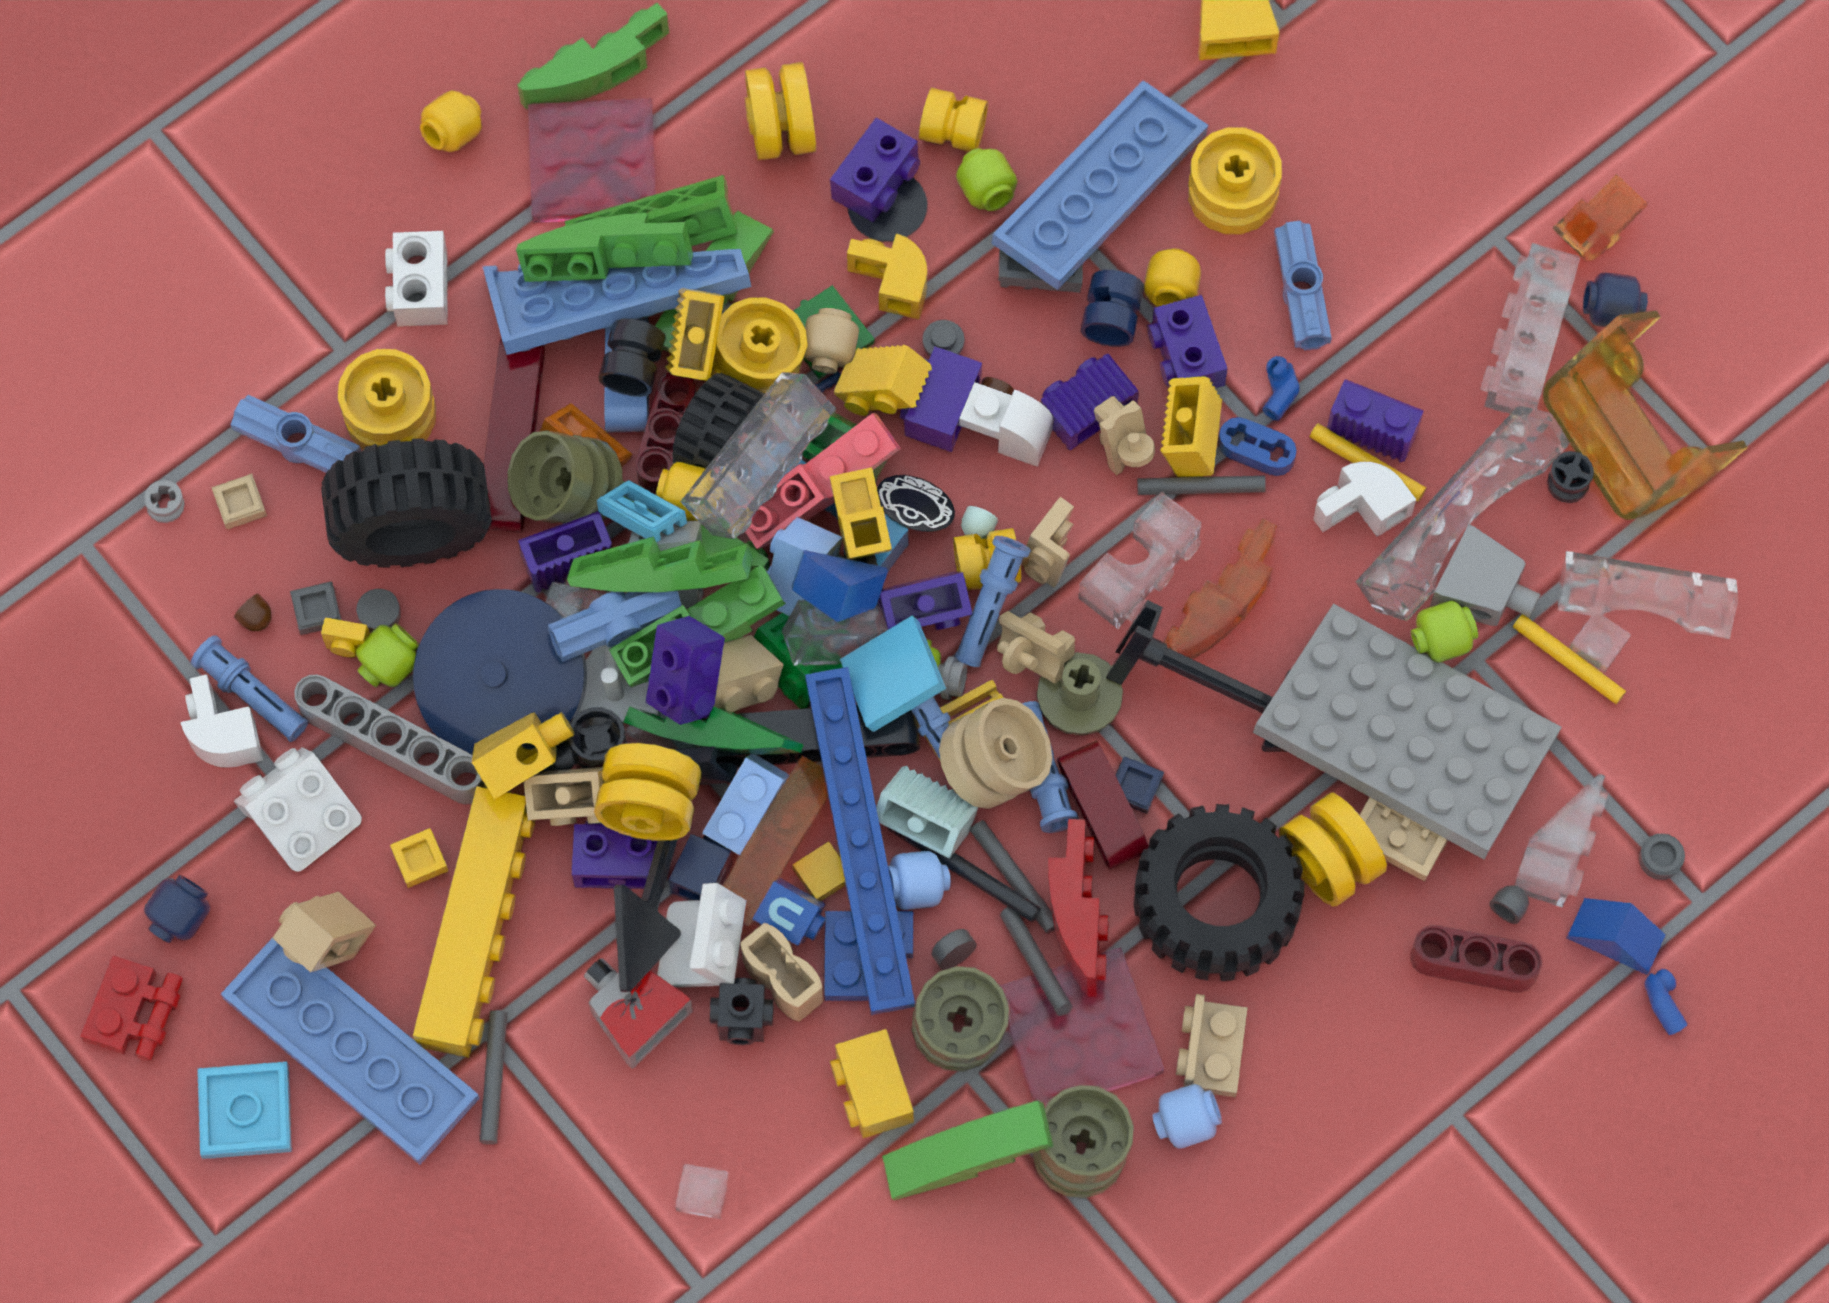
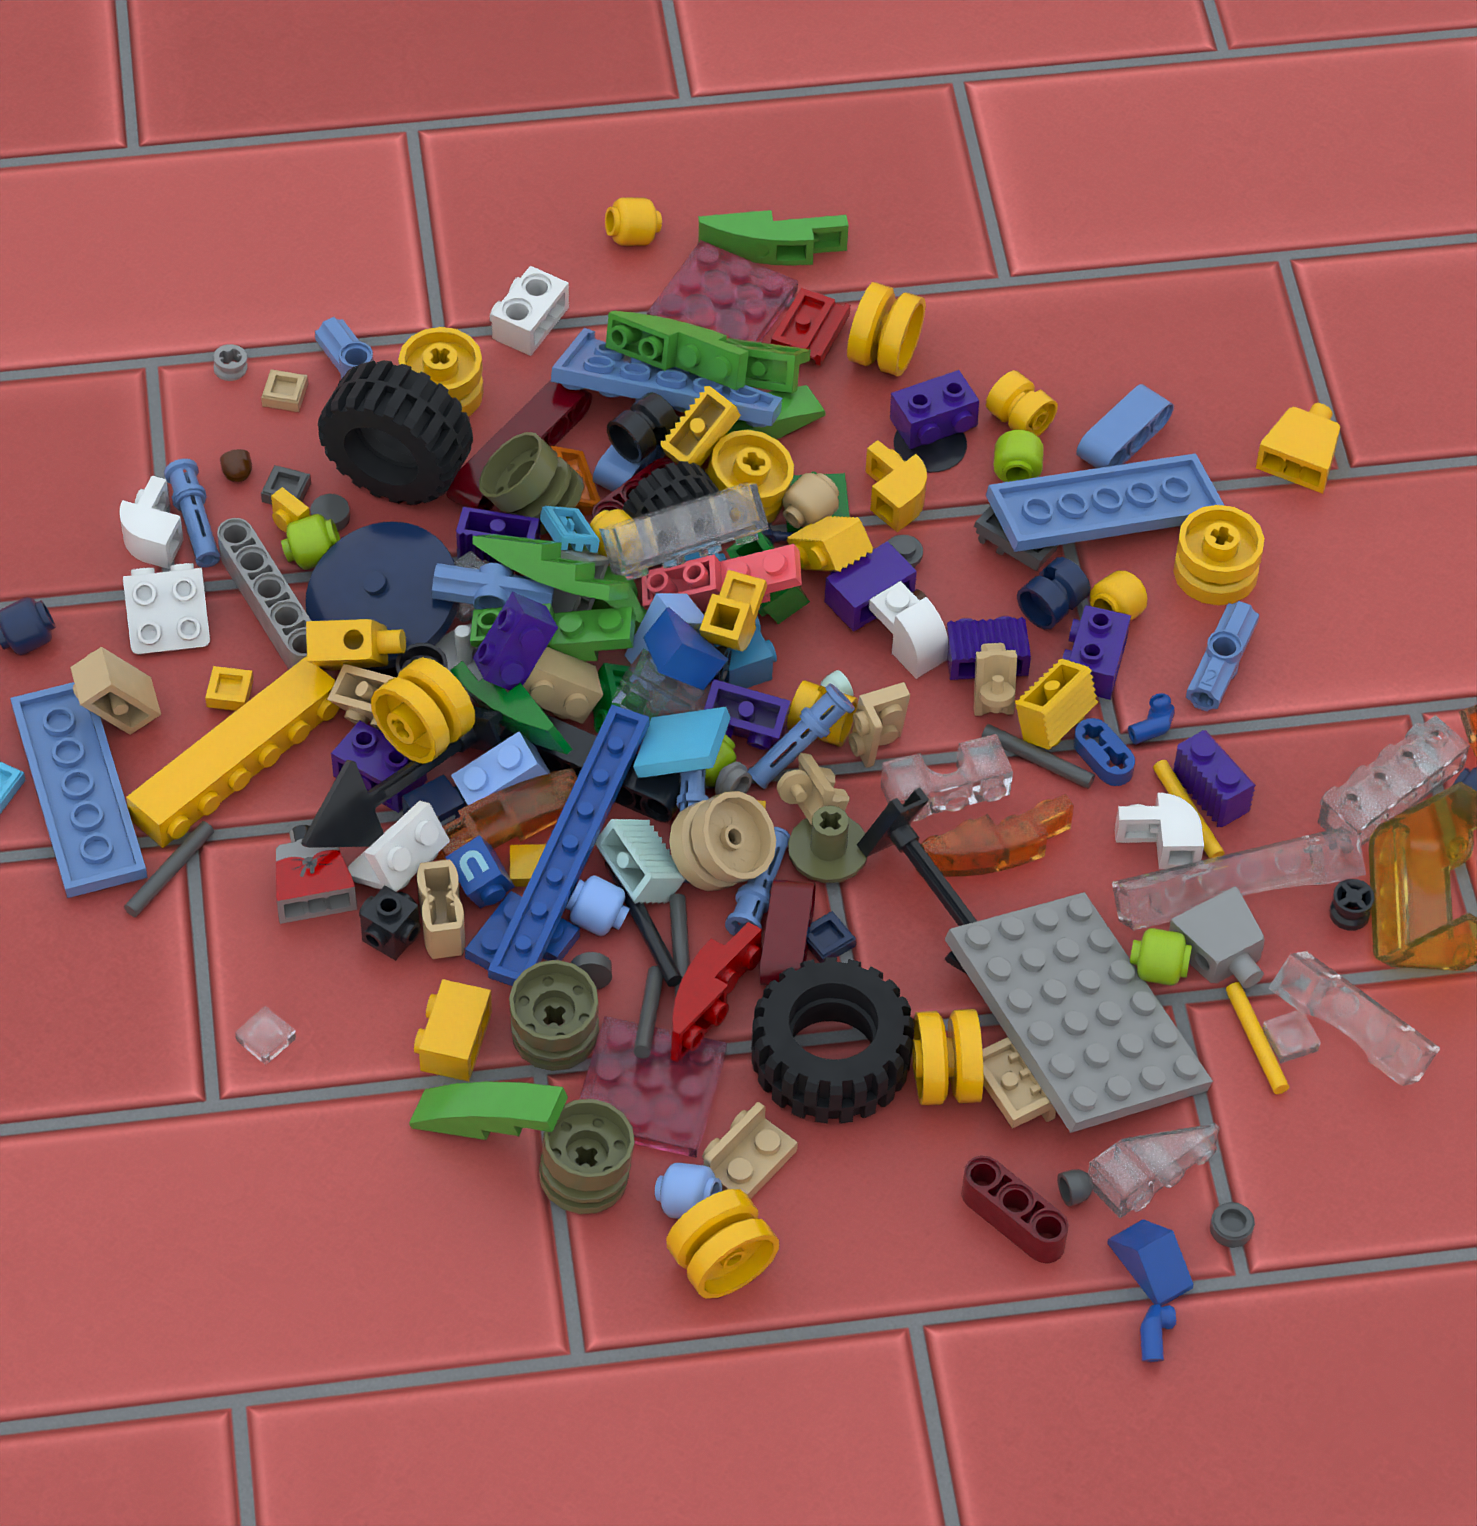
camera: 30 degrees right, 15 degrees down
black sticker [877,475,955,532] -> none
none -> yellow wheel [666,1189,779,1298]
none -> red plate [771,288,851,366]
none -> medium blue beam [1076,384,1174,468]

